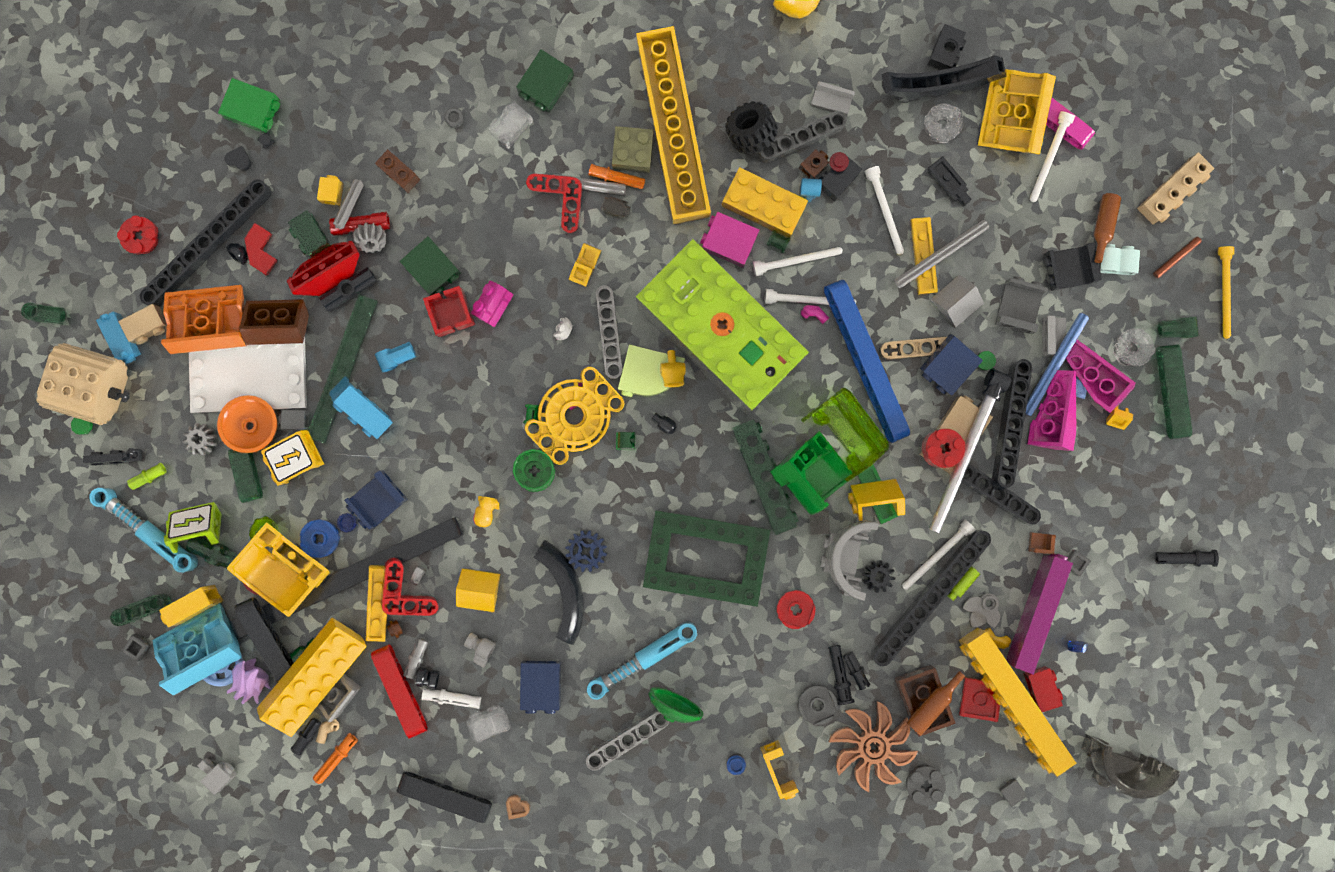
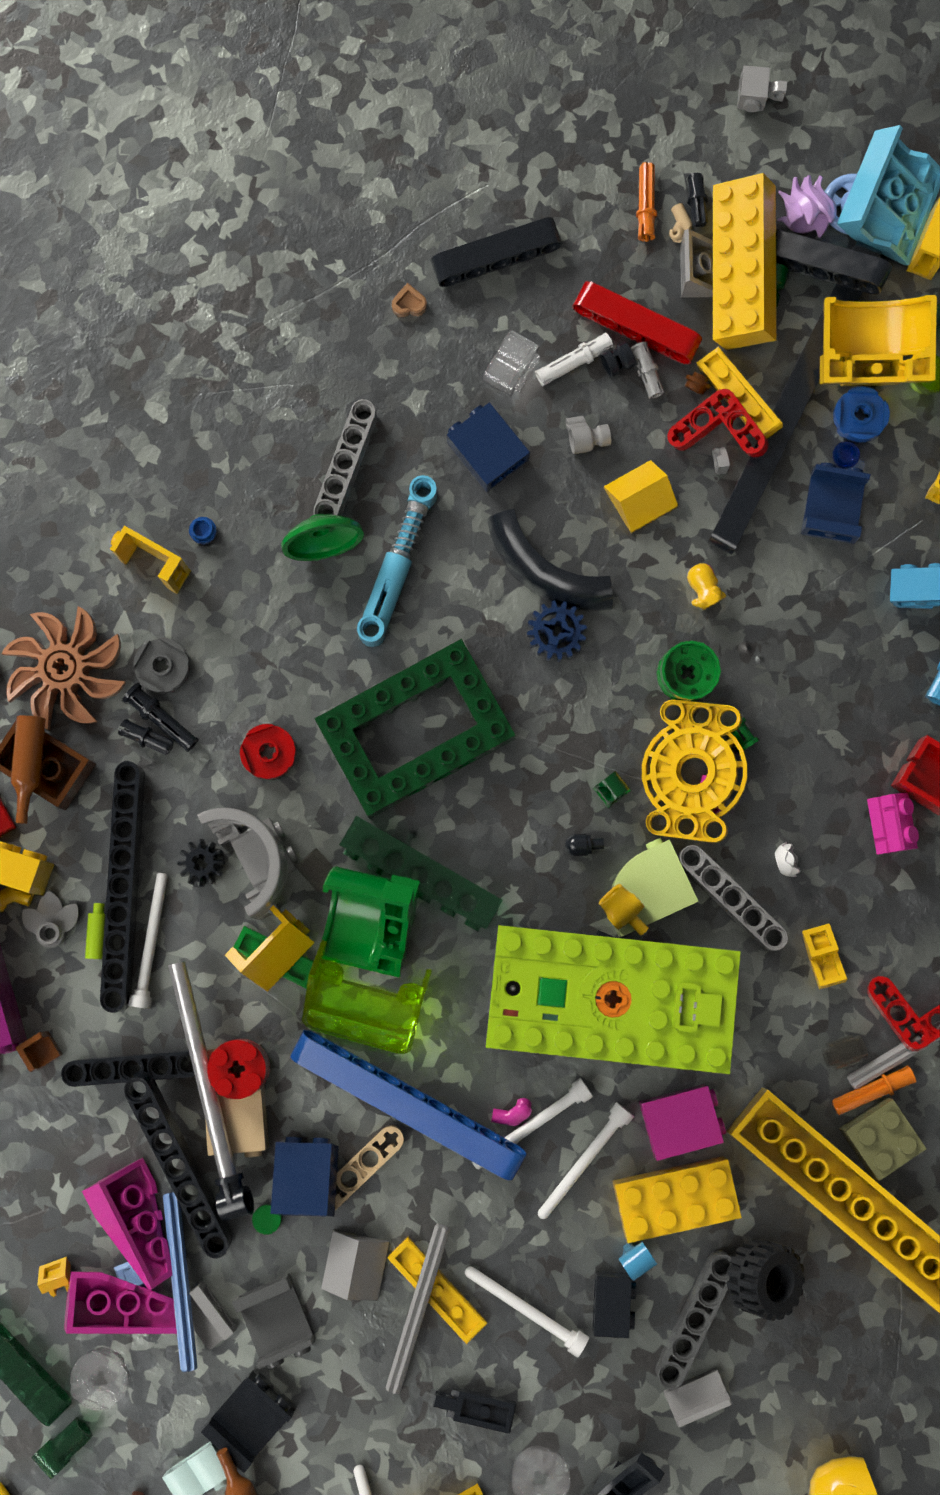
camera: 145 degrees right, 5 degrees down
clear green bush [767,230,791,253] -> none
reddish brown brick [798,149,829,179] -> none
dark red plate [829,152,849,172] -> none

